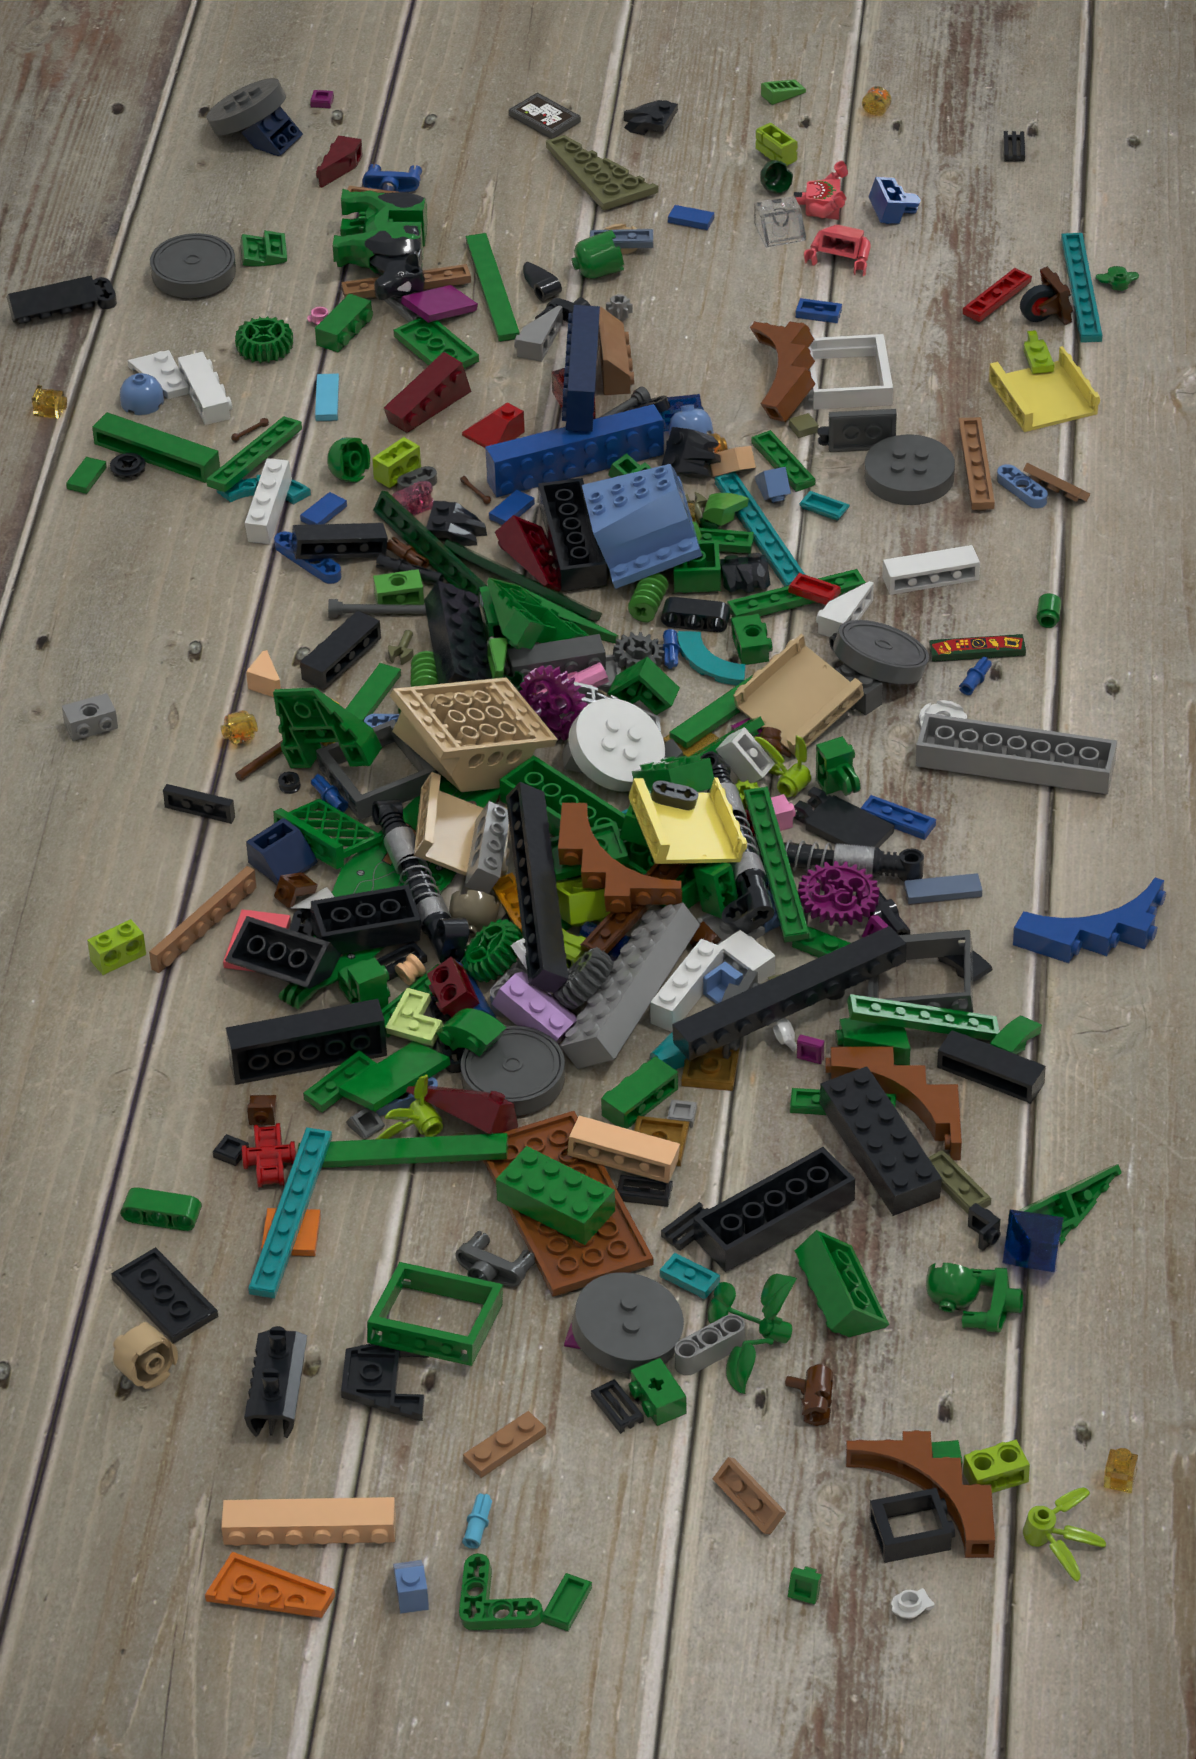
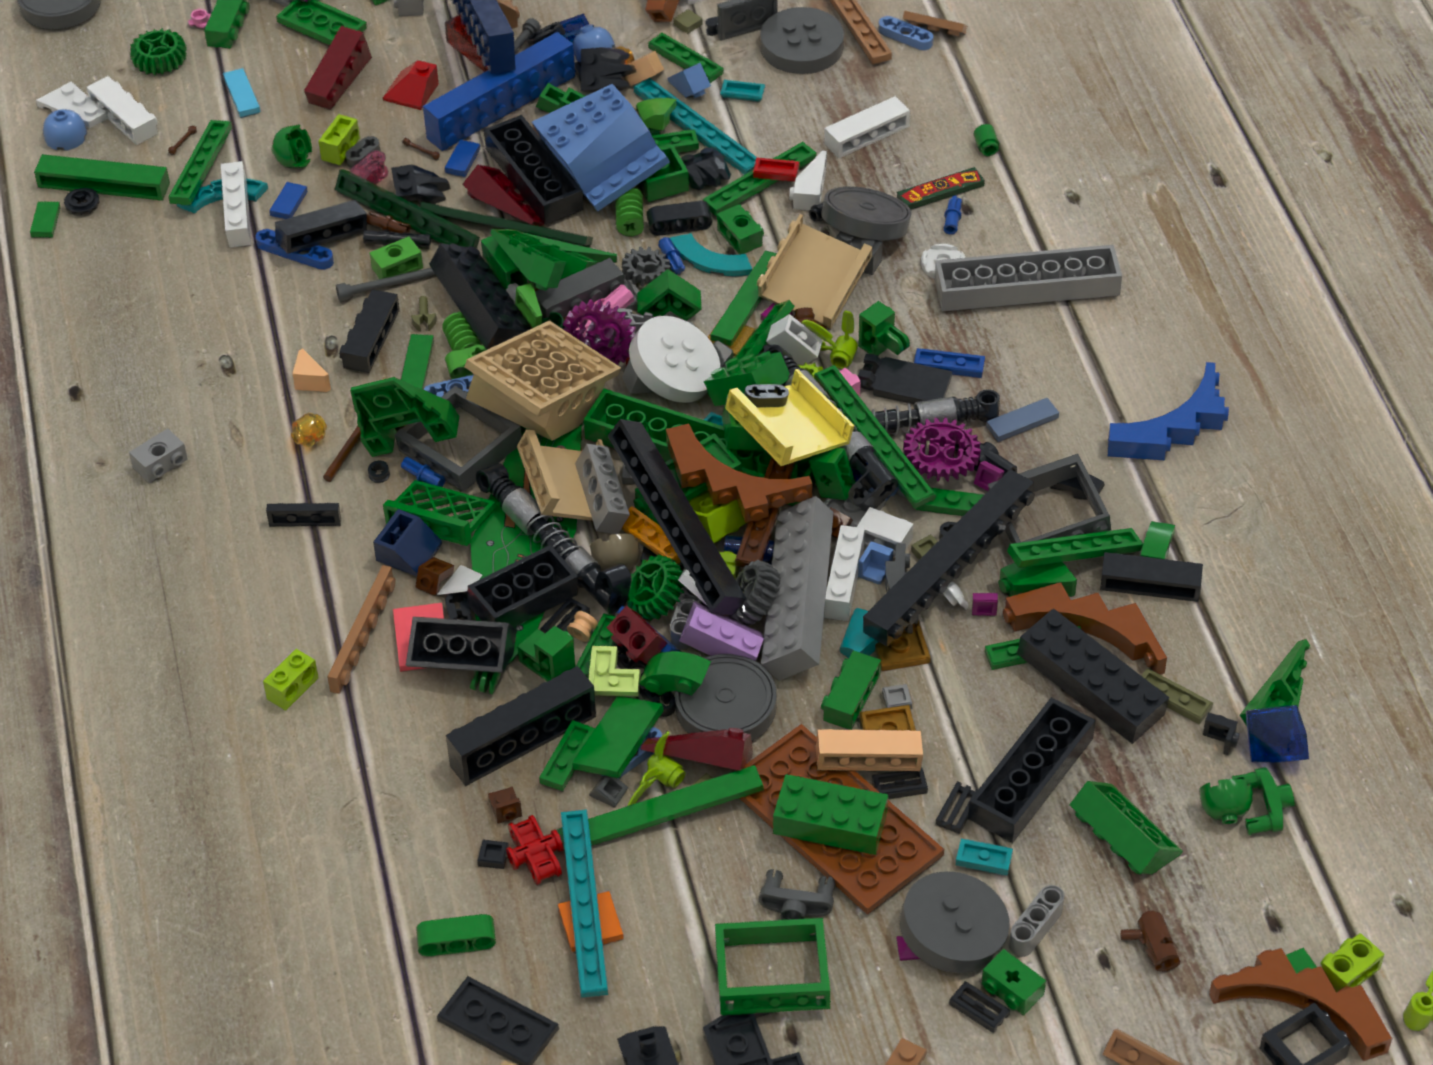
camera: 20 degrees left, 5 degrees up
green plant [708,1274,797,1394] -> none

